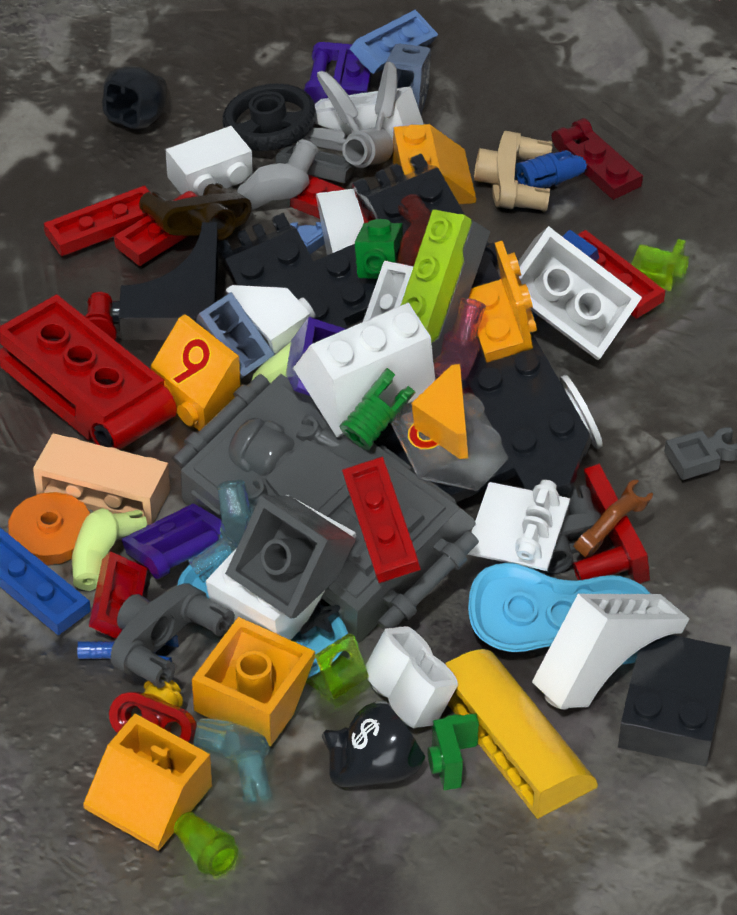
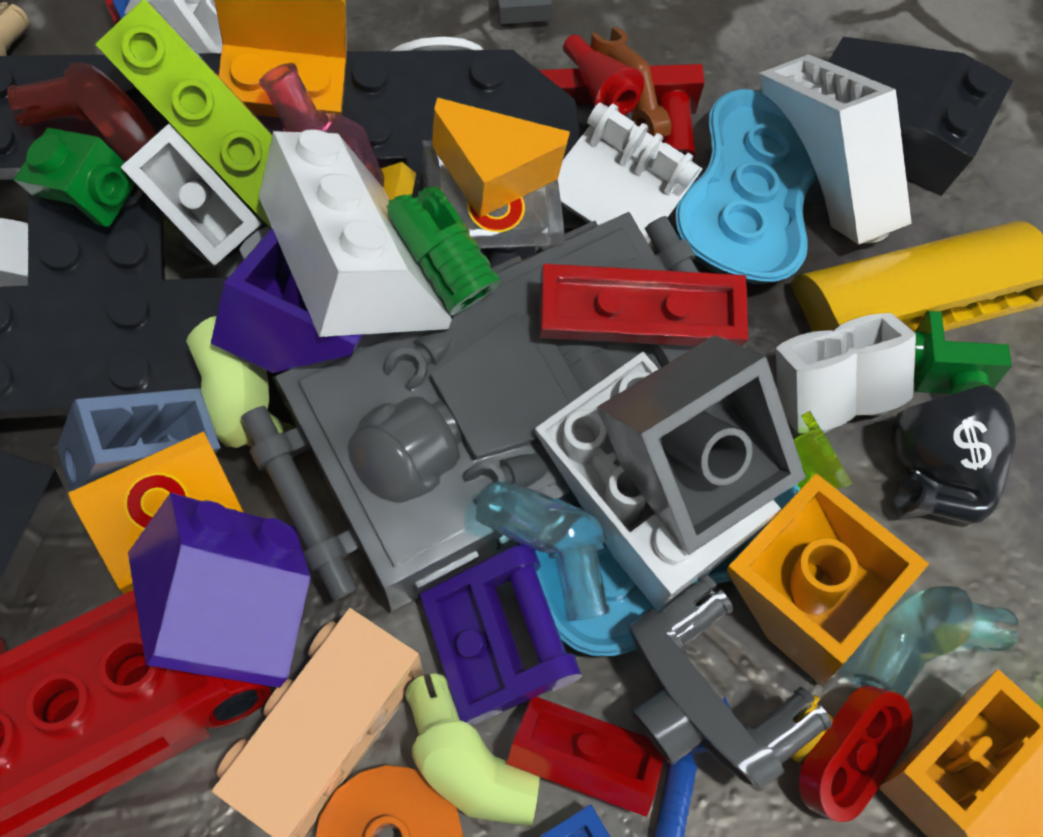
camera: 75 degrees left, 15 degrees up
white slope [226,285,316,354] -> none
none -> slope [128,492,311,688]
none -> red cone [563,34,645,115]

